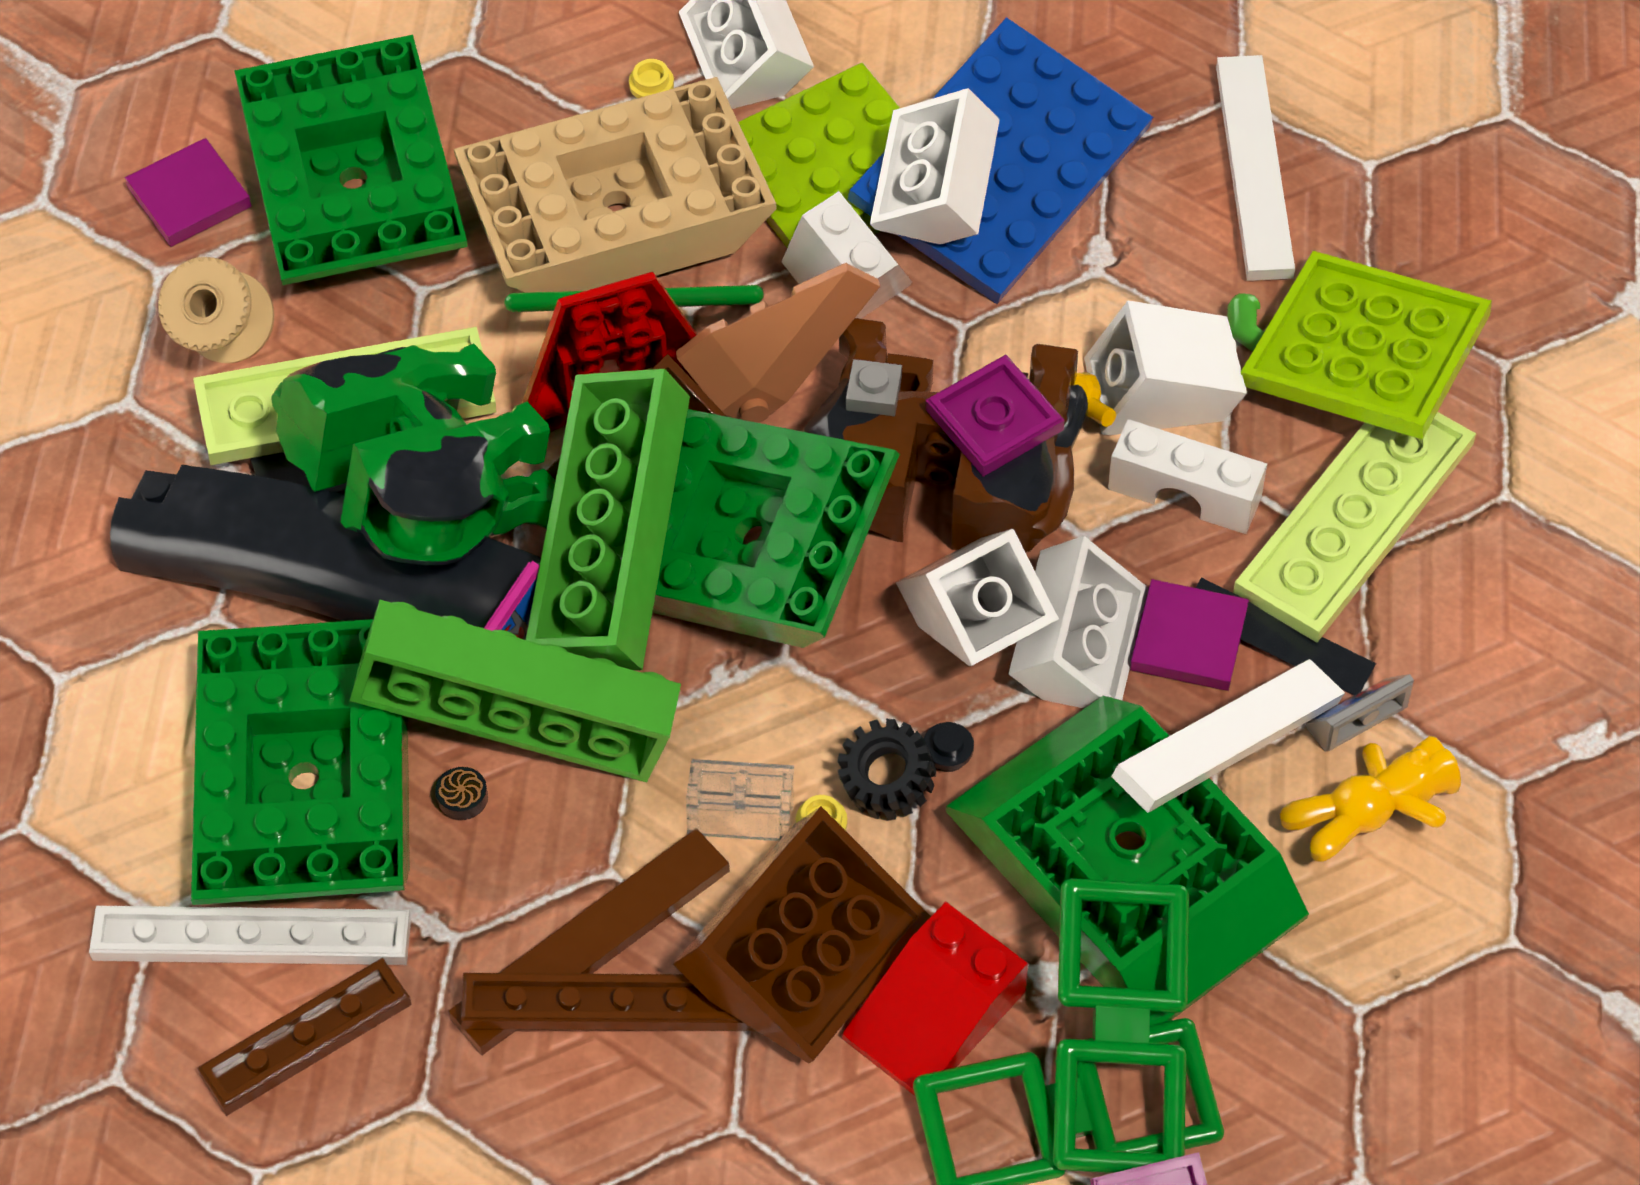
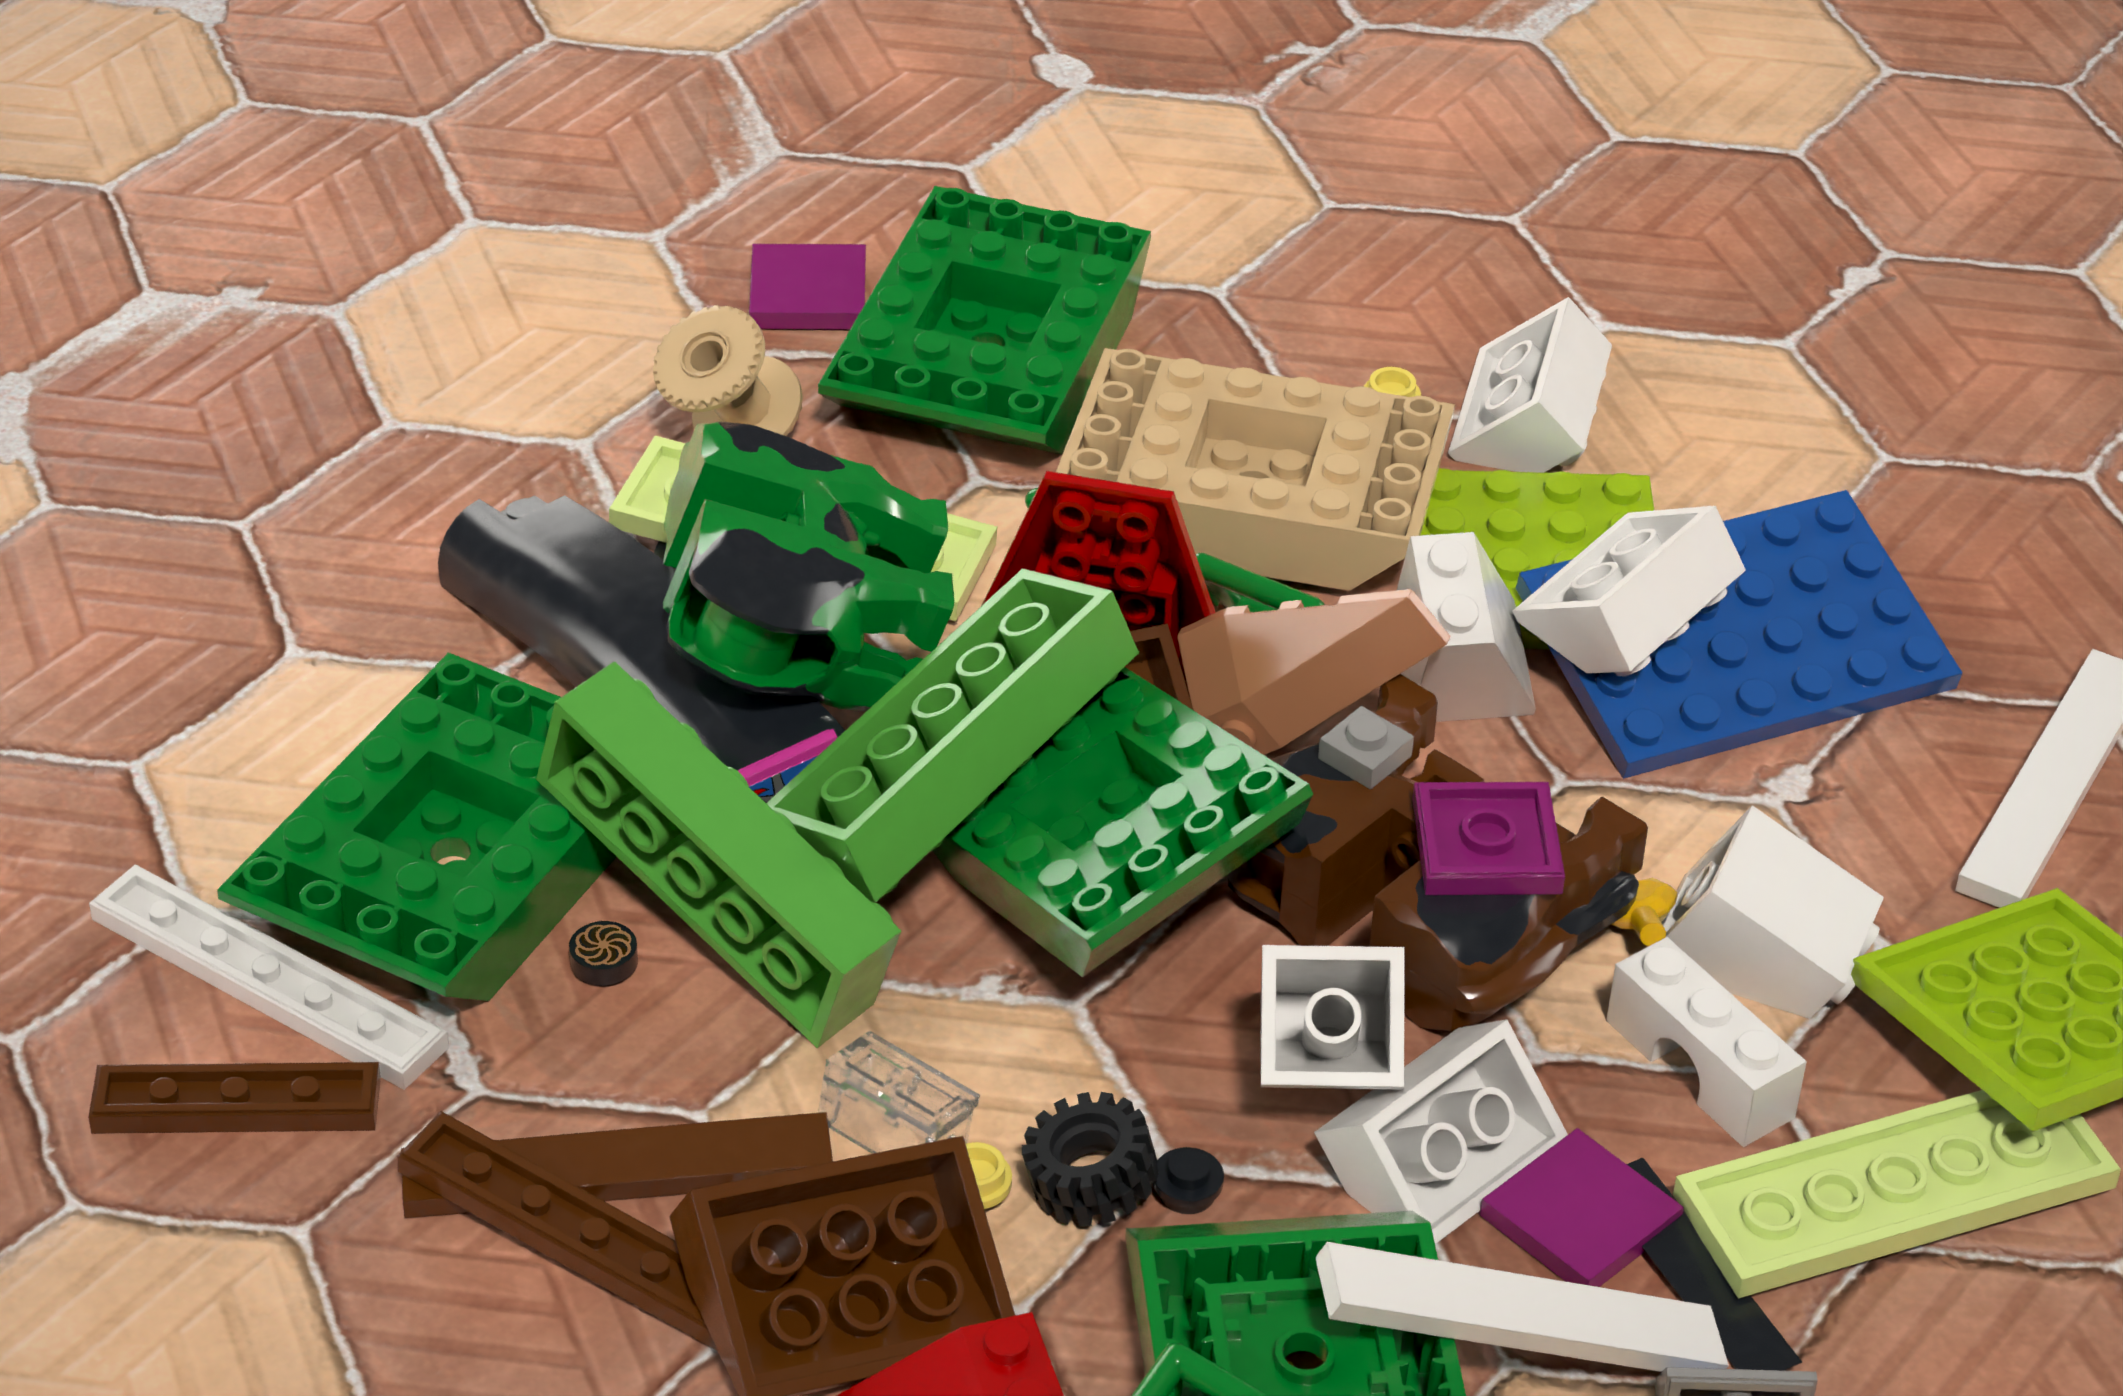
camera: 30 degrees right, 15 degrees down
bright green arm [1227,293,1265,352] -> none

